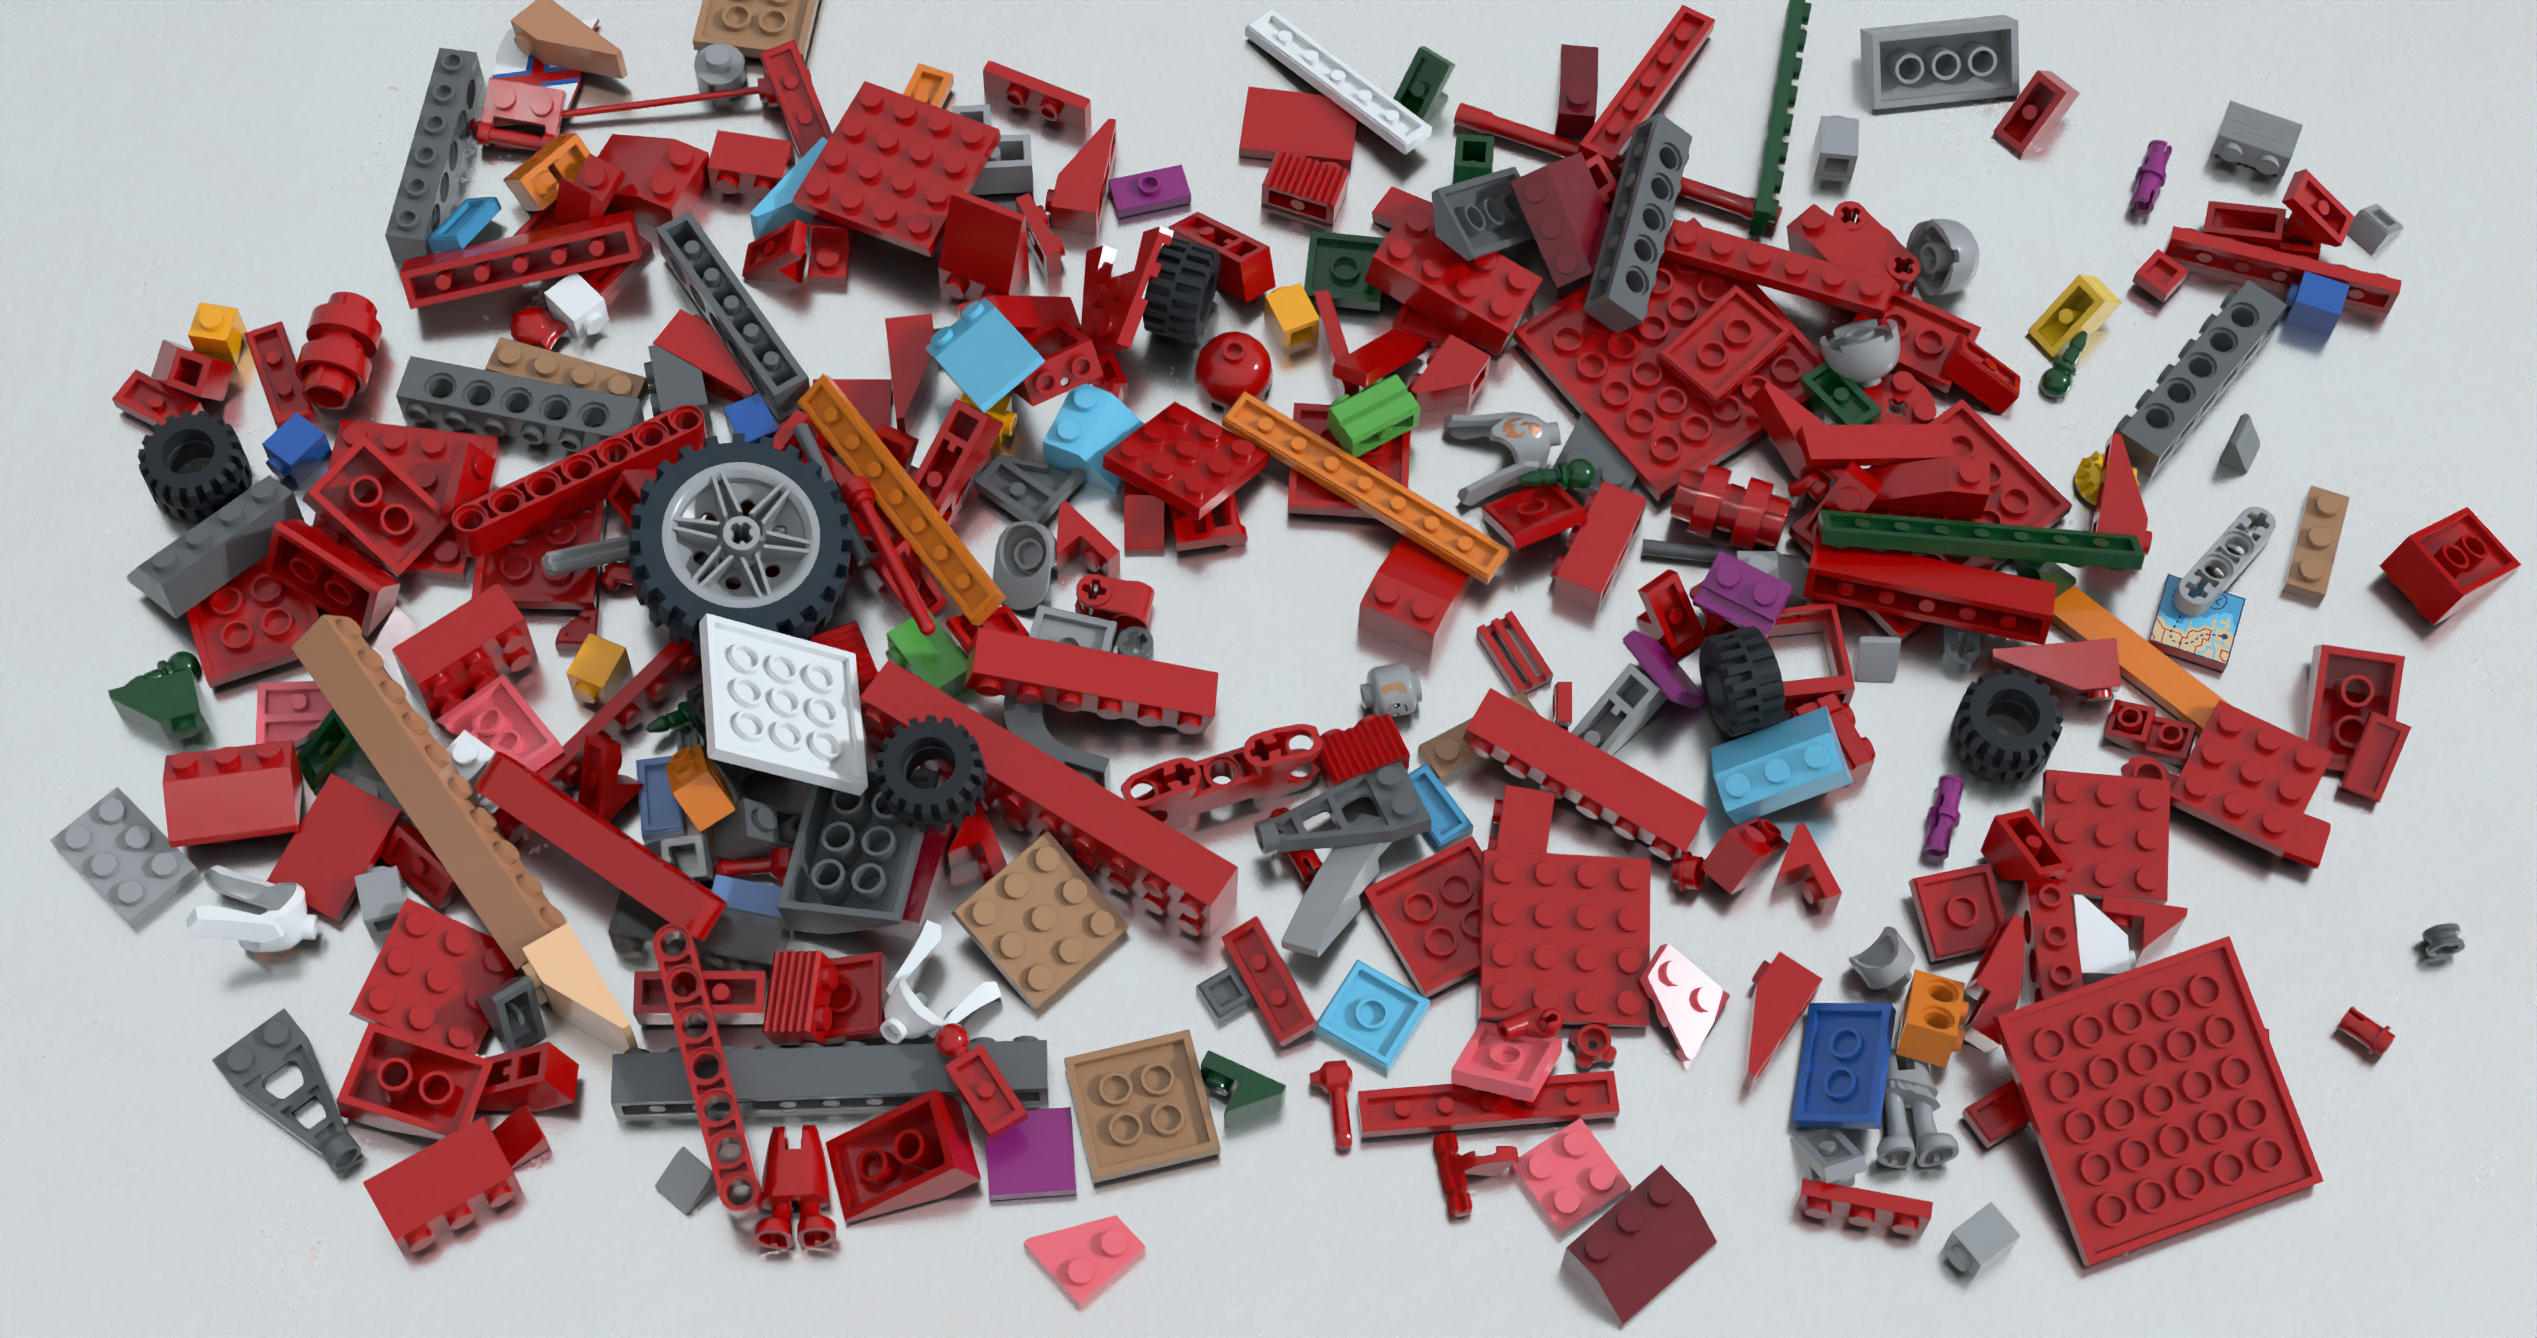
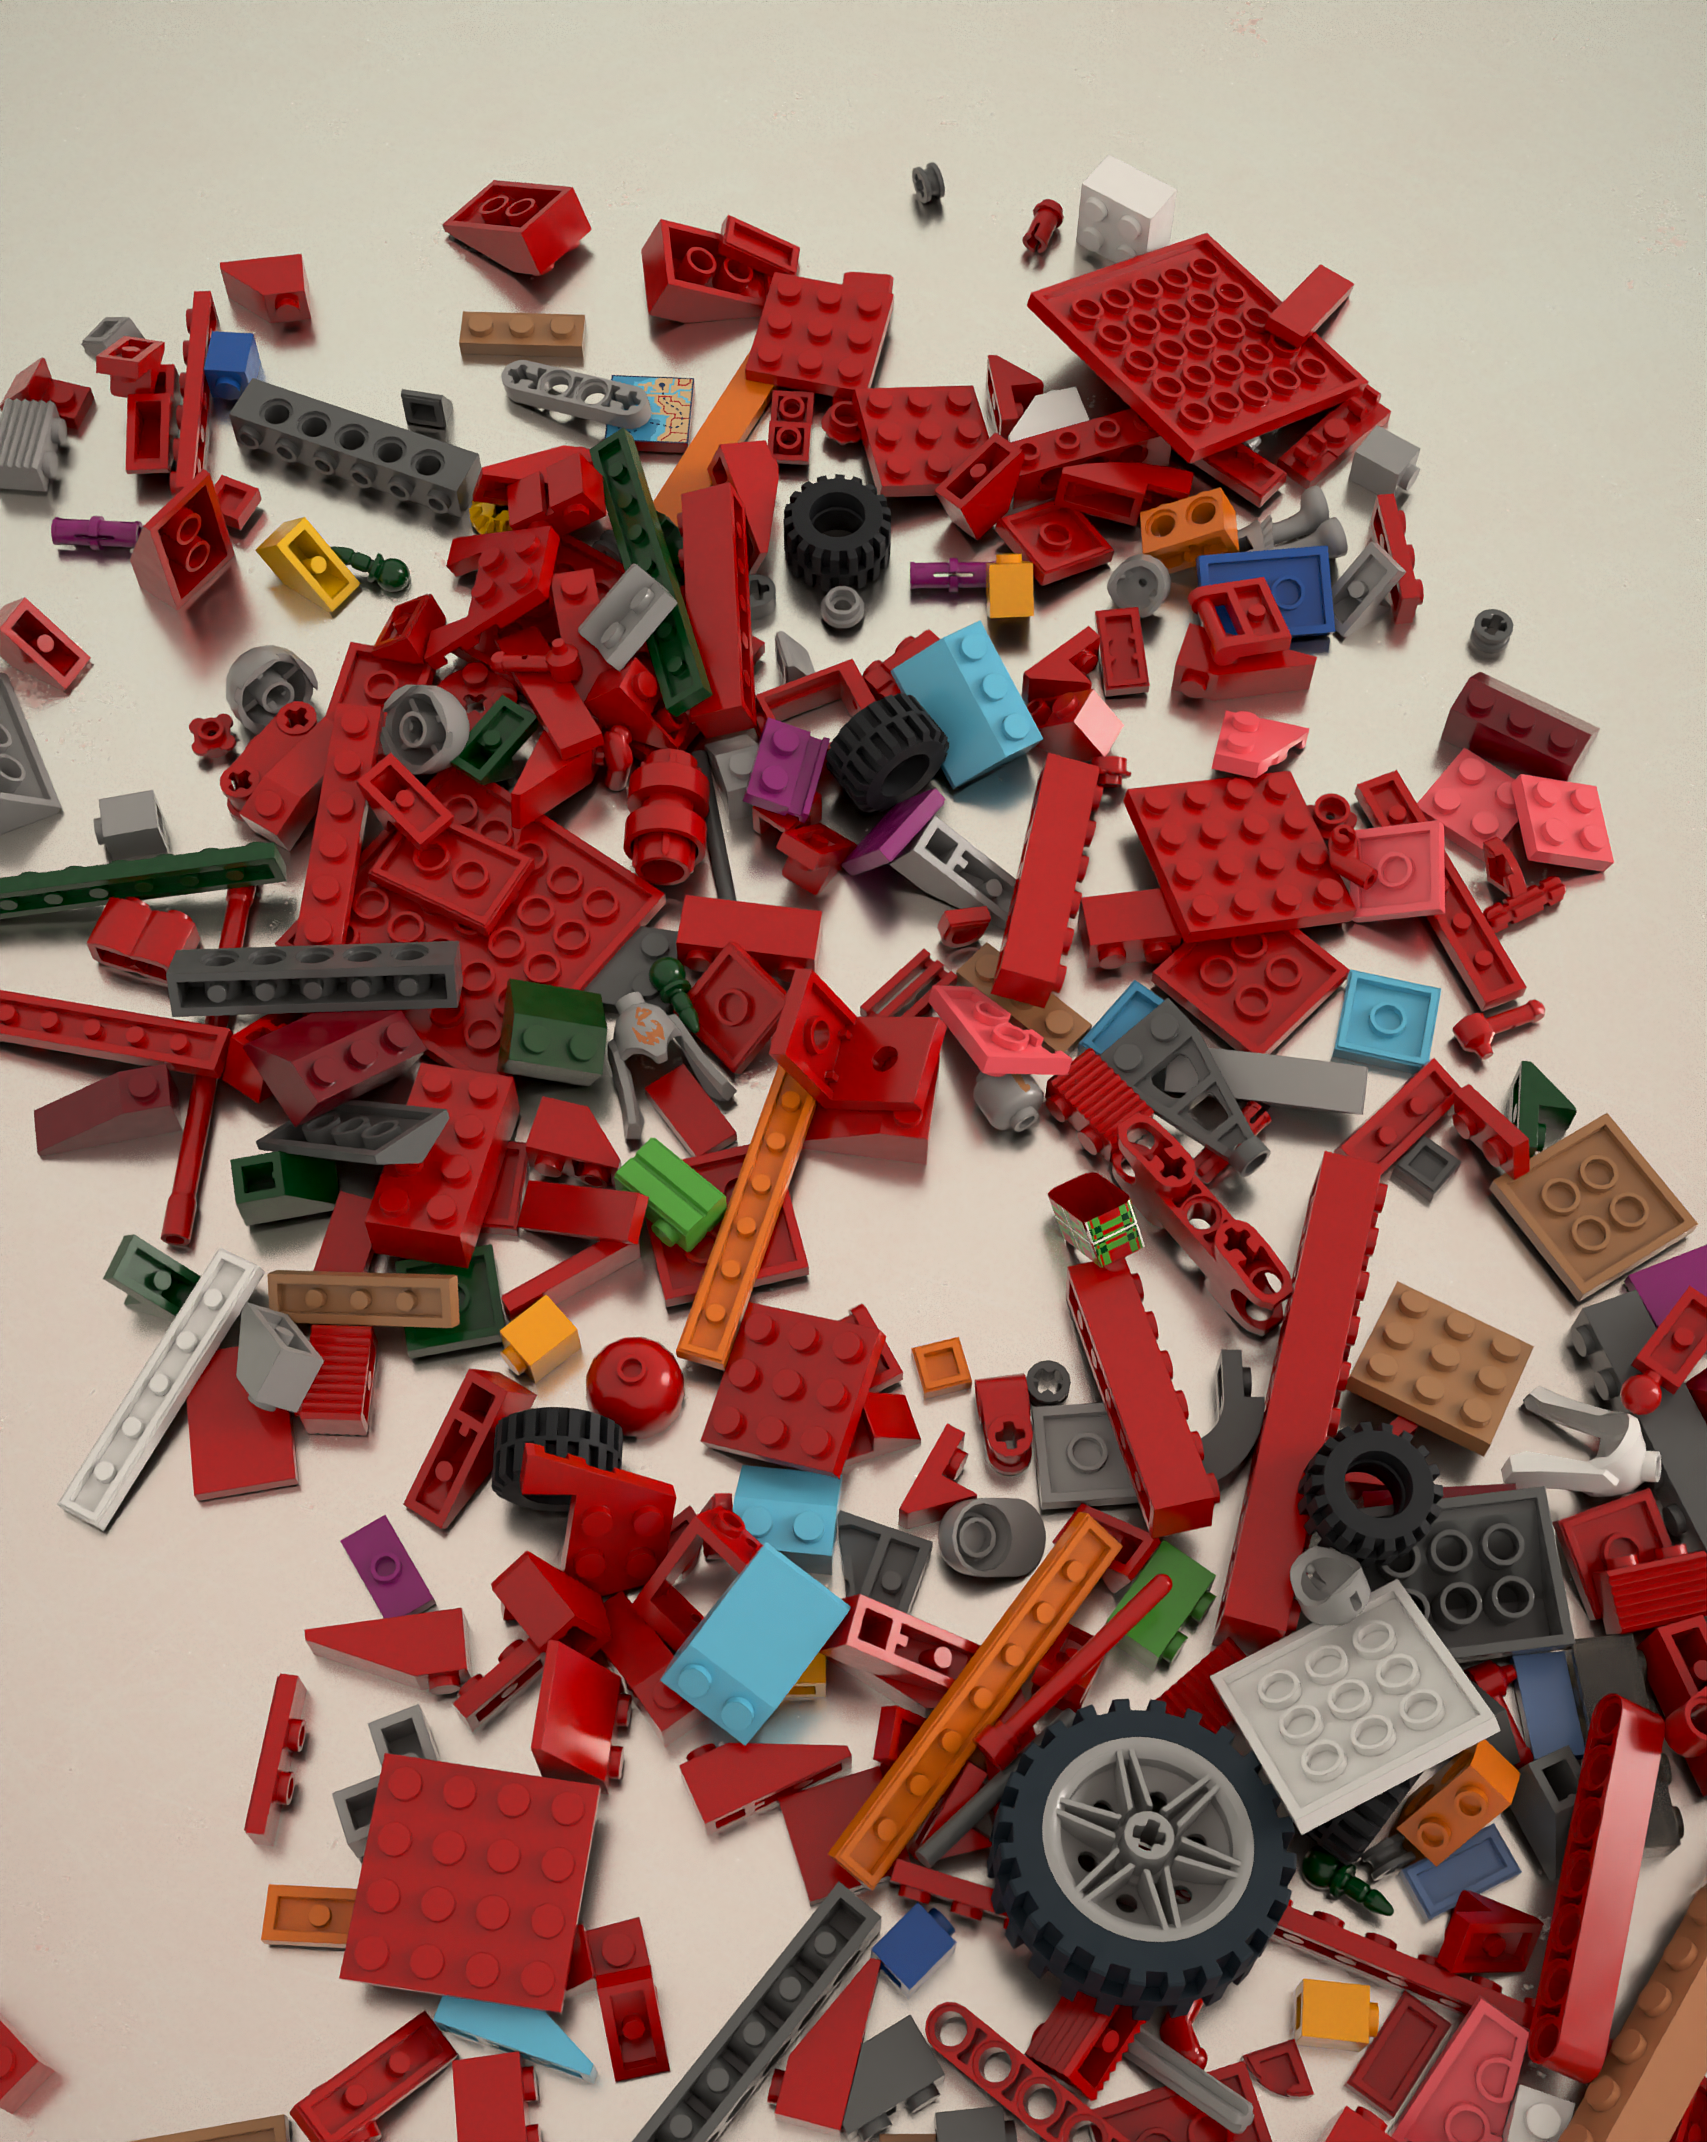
camera: 105 degrees left, 0 degrees up
none -> red slope [0,358,94,430]
none -> red brick [86,897,201,984]
none -> red slope [130,469,235,611]
none -> red plate [189,713,236,758]
none -> red slope [220,254,311,323]
none -> light grey slope [236,1302,324,1413]
none -> medium nougat plate [267,1270,460,1328]
none -> red slope [356,752,454,851]
none -> red wing [424,526,560,670]
none -> red piece [490,638,583,683]
none -> red slope [491,1550,612,1658]
none -> dark green slope [497,978,607,1086]
none -> red piece [507,452,606,537]
none -> light grey bracket [578,564,678,672]
none -> red tile [644,1063,737,1157]
none -> red bracket [769,969,947,1112]
none -> light grey plate [821,586,864,628]
none -> orange tile [911,1337,972,1399]
none -> coral wing [928,985,1072,1077]
none -> light orange brick [986,553,1034,618]
none -> piece [1048,1172,1145,1268]
none -> white brick [1076,154,1177,263]
none -> red plate [1094,607,1150,697]
none -> red plate [1187,577,1292,666]
none -> red tile [1264,264,1354,348]
none -> red plate [1277,385,1391,489]
none -> light grey piece [1290,1546,1371,1626]
none -> red tile [1344,1990,1452,2120]
none -> red plate [1452,1084,1530,1180]
none -> dark grey bush [1470,609,1514,654]
none -> coral plate [1511,774,1614,872]

